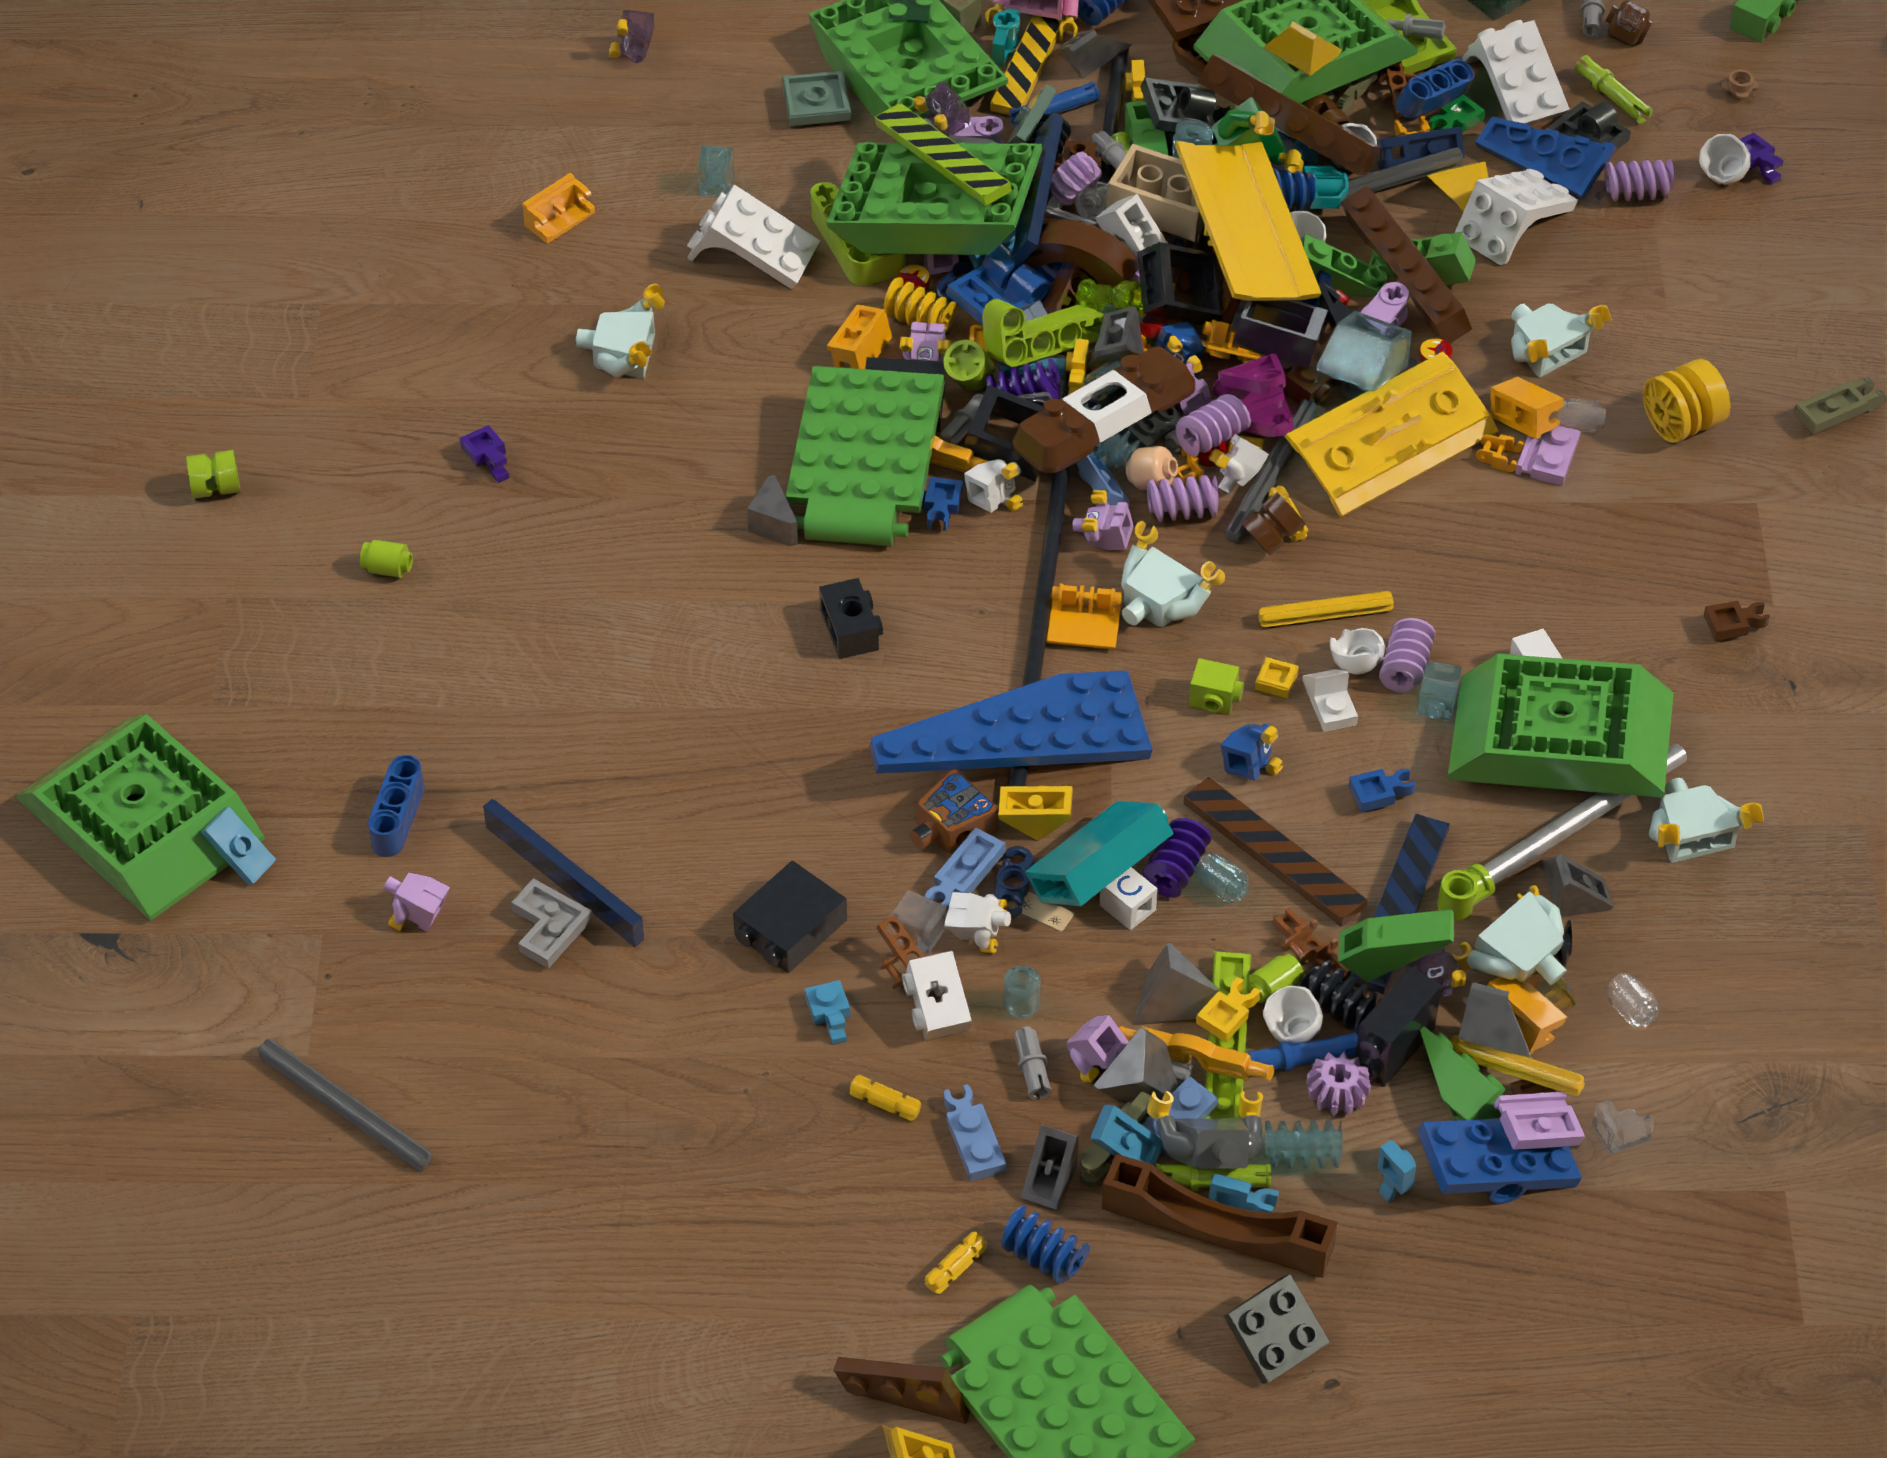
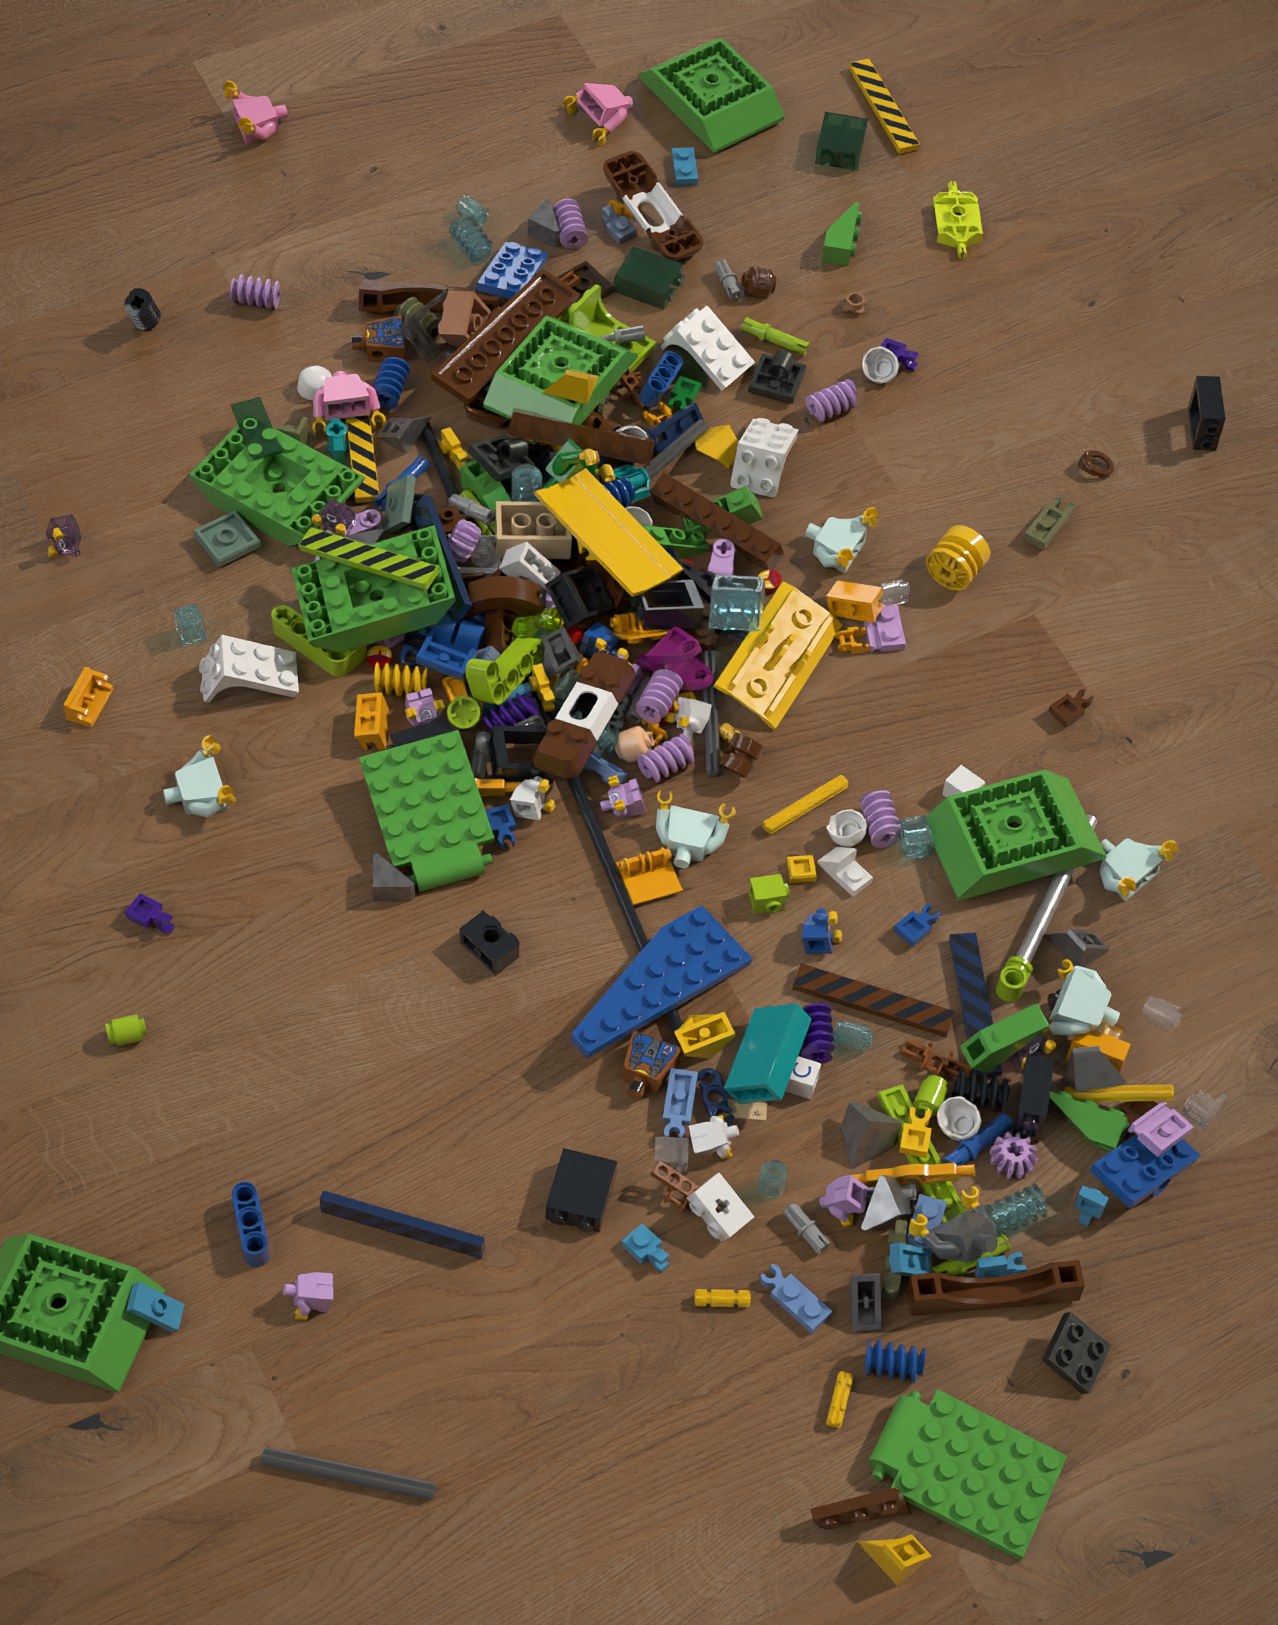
camera: 30 degrees left, 5 degrees up
light grey plate [511,878,593,969] -> none
blue wing [1475,116,1617,200] -> none

